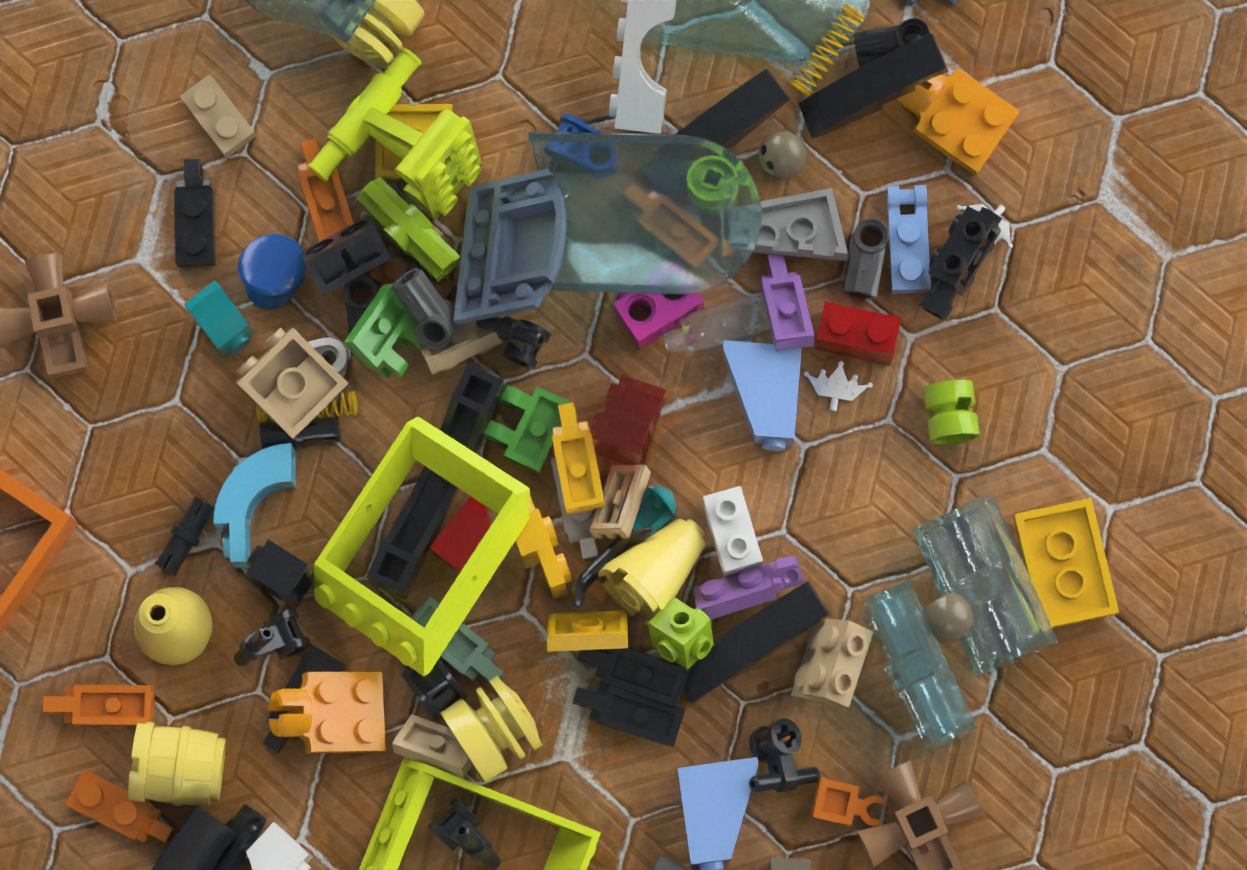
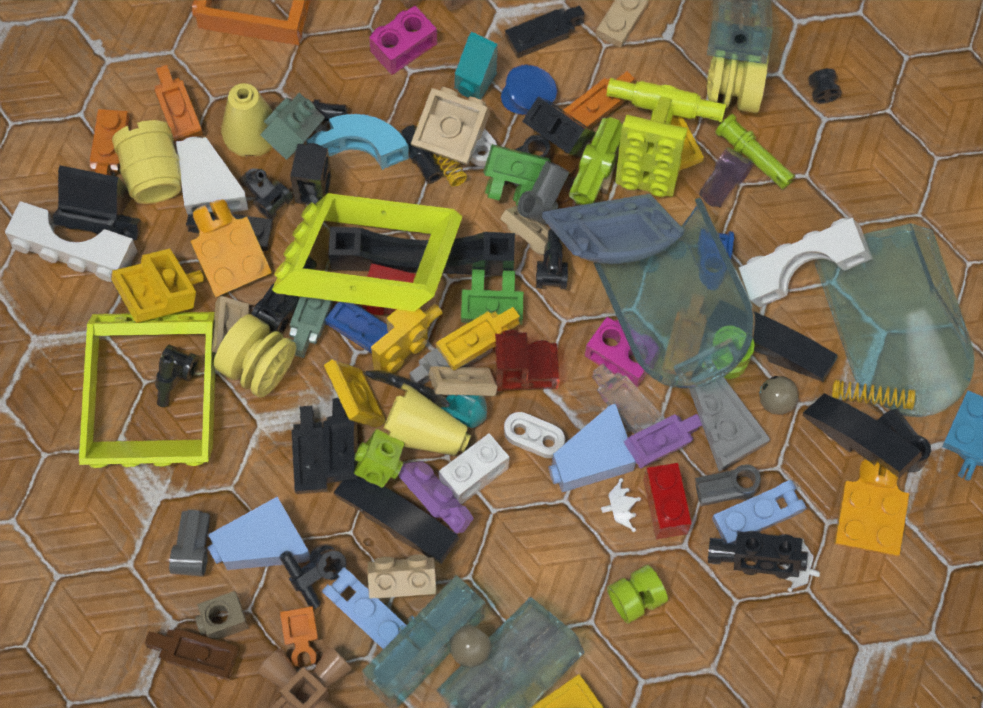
camera: 60 degrees right, 10 degrees down
none -> yellow plate [111,249,204,323]
none -> white slope [176,137,248,215]
none -> sand green brick [260,93,325,160]
none -> light blue plate [322,567,411,654]
none -> blue plate [325,302,388,354]
none -> dark pink brick [369,6,437,75]
none -> white plate [504,412,565,458]
none -> piece [699,147,754,207]
none -> lime pin [715,114,795,190]

